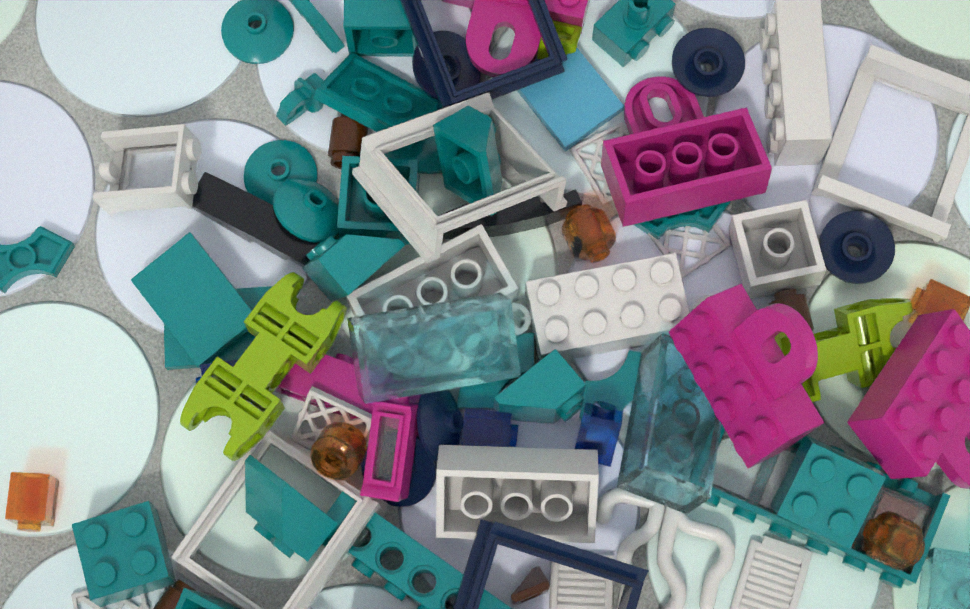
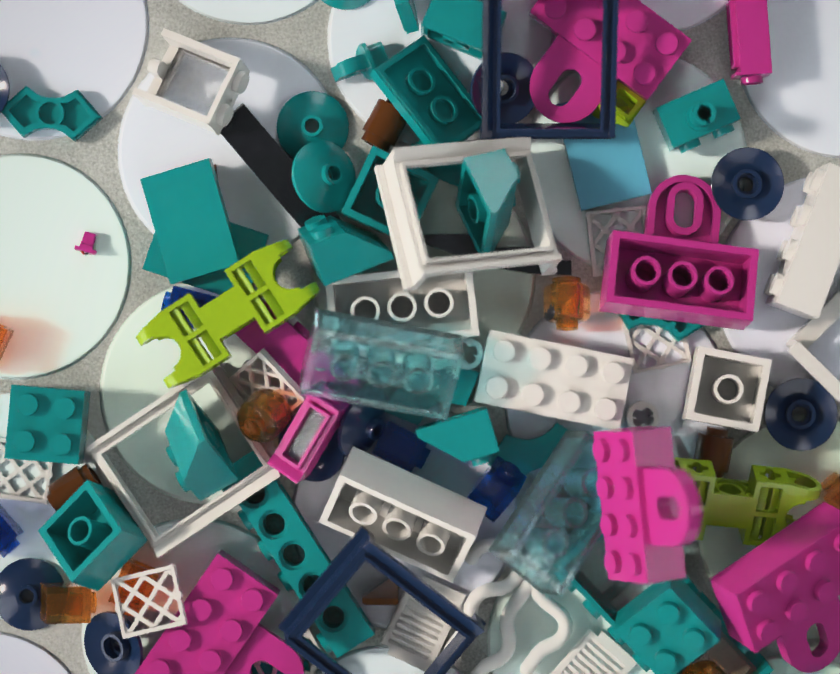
camera: 25 degrees right, 15 degrees up
none -> dark pink piece [74,231,97,256]

